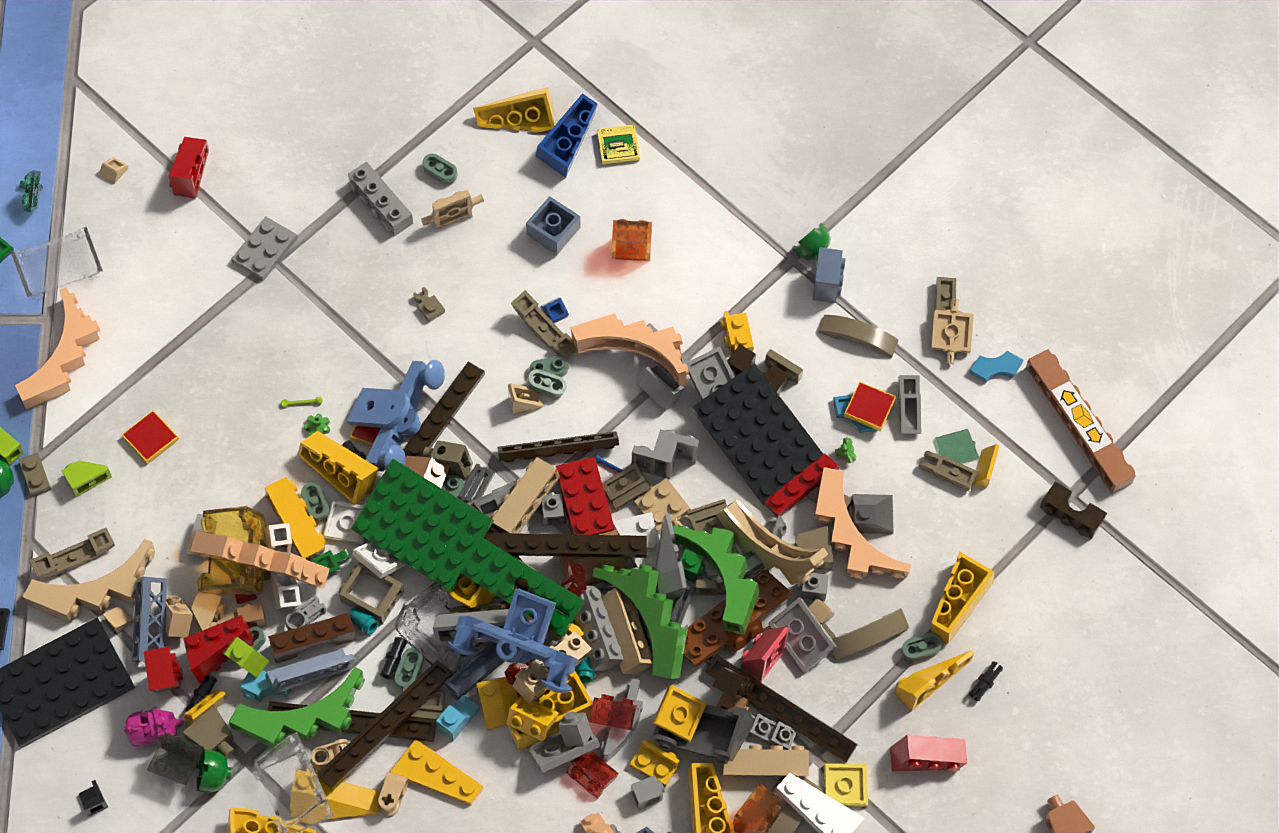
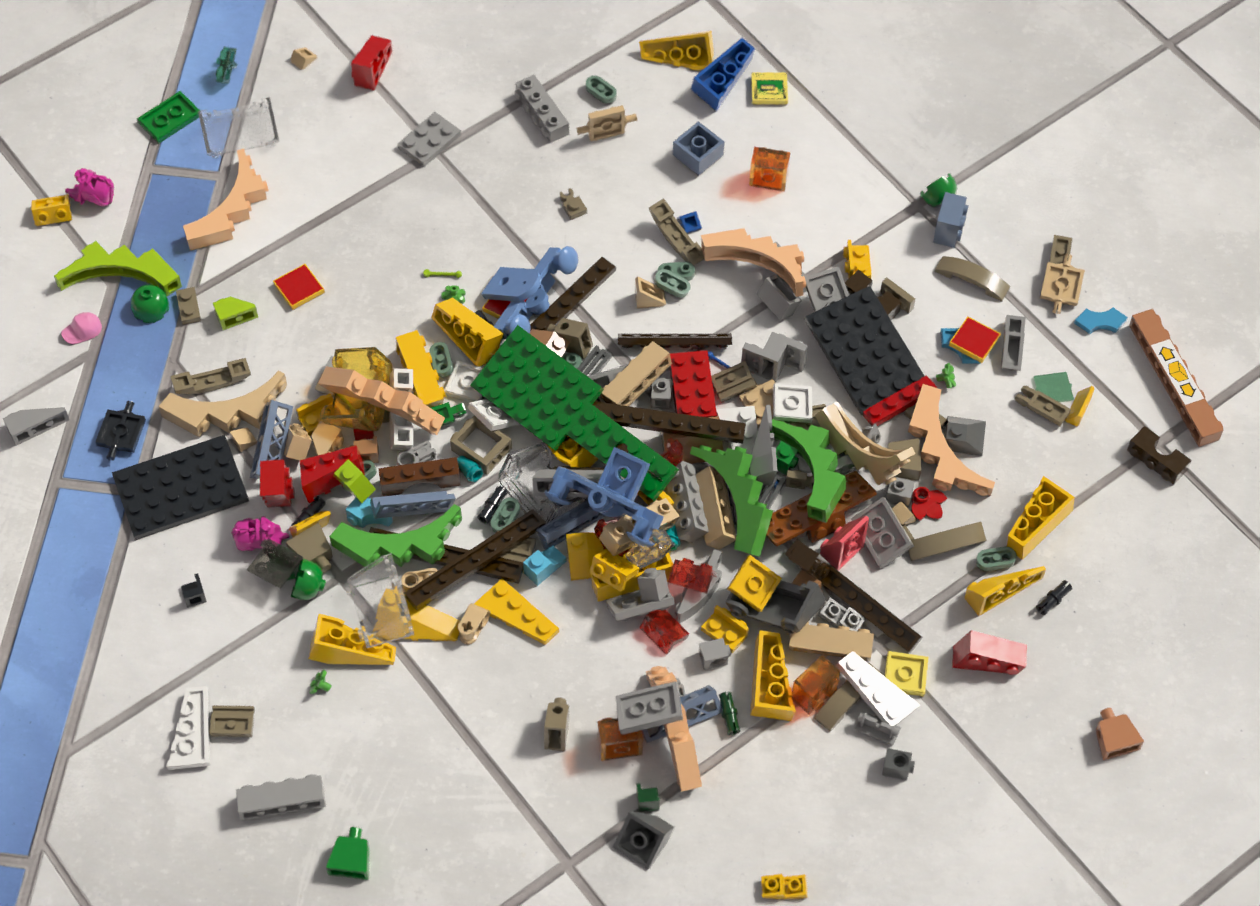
camera: 10 degrees right, 5 degrees down
none -> yellow bracket [296,393,343,436]
none -> clear slope [625,529,675,569]
none -> white tile [773,383,813,423]
none -> red plate [911,487,947,521]

